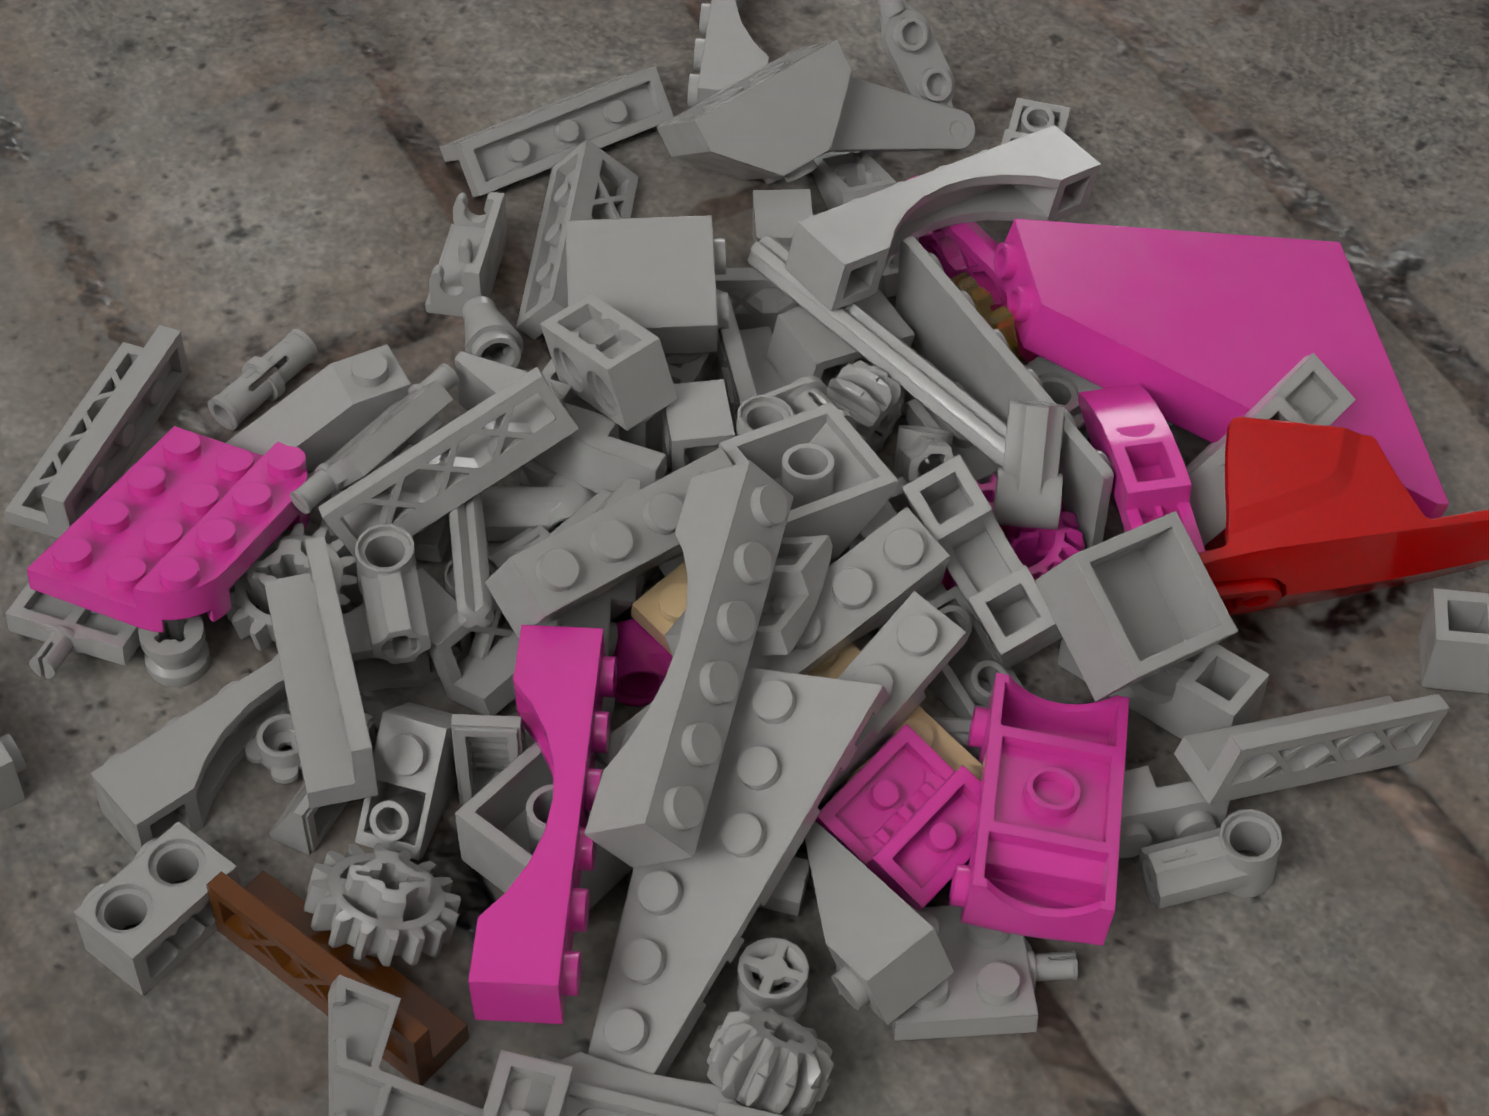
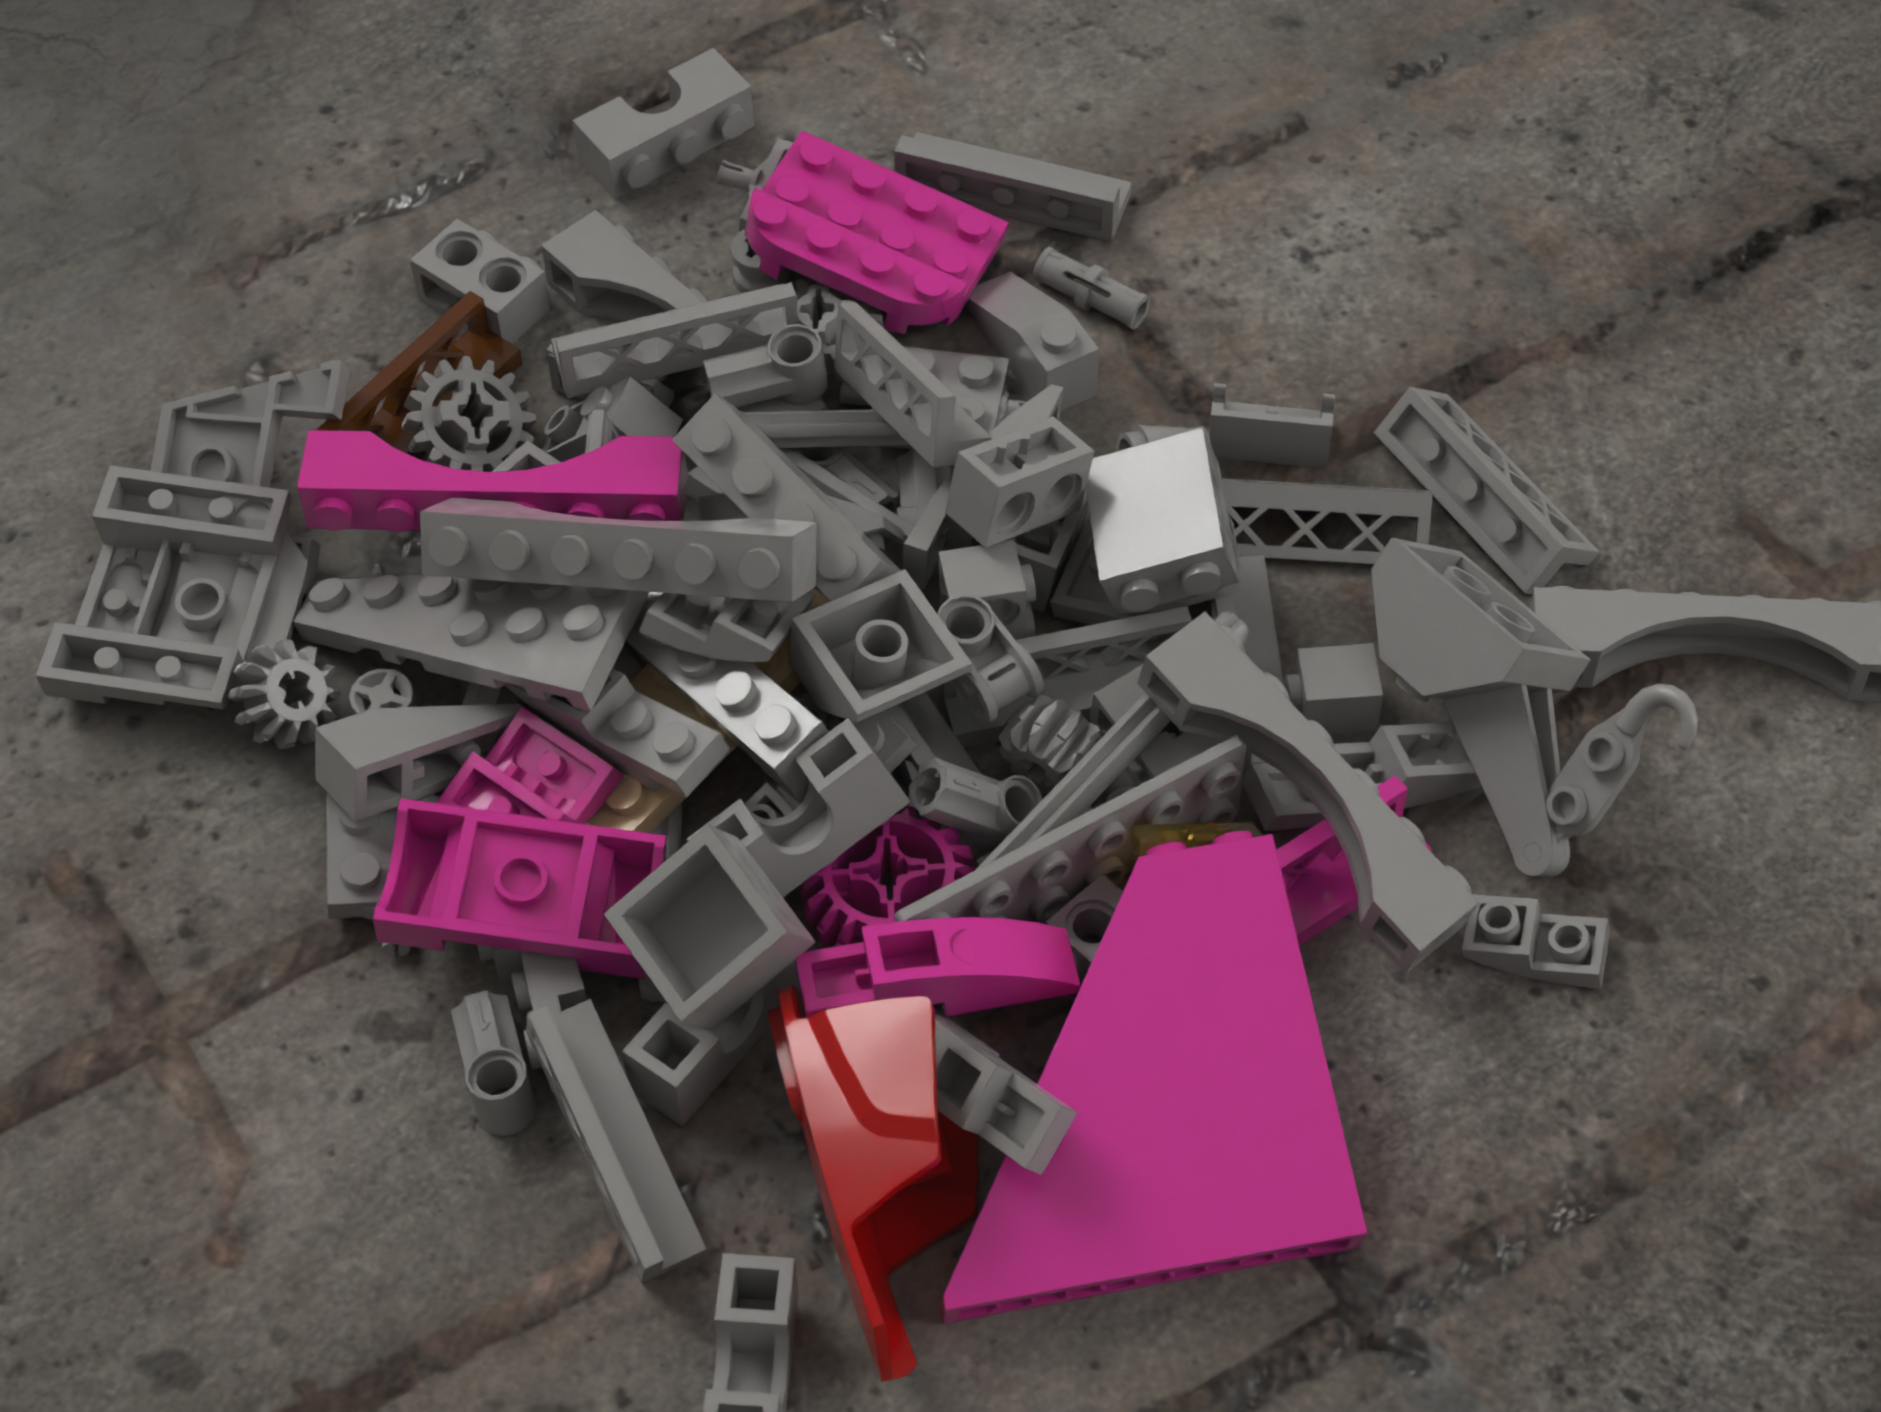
camera: 90 degrees right, 5 degrees up
light grey plate [290,363,459,514] -> none
light grey piece [994,400,1065,530] -> none

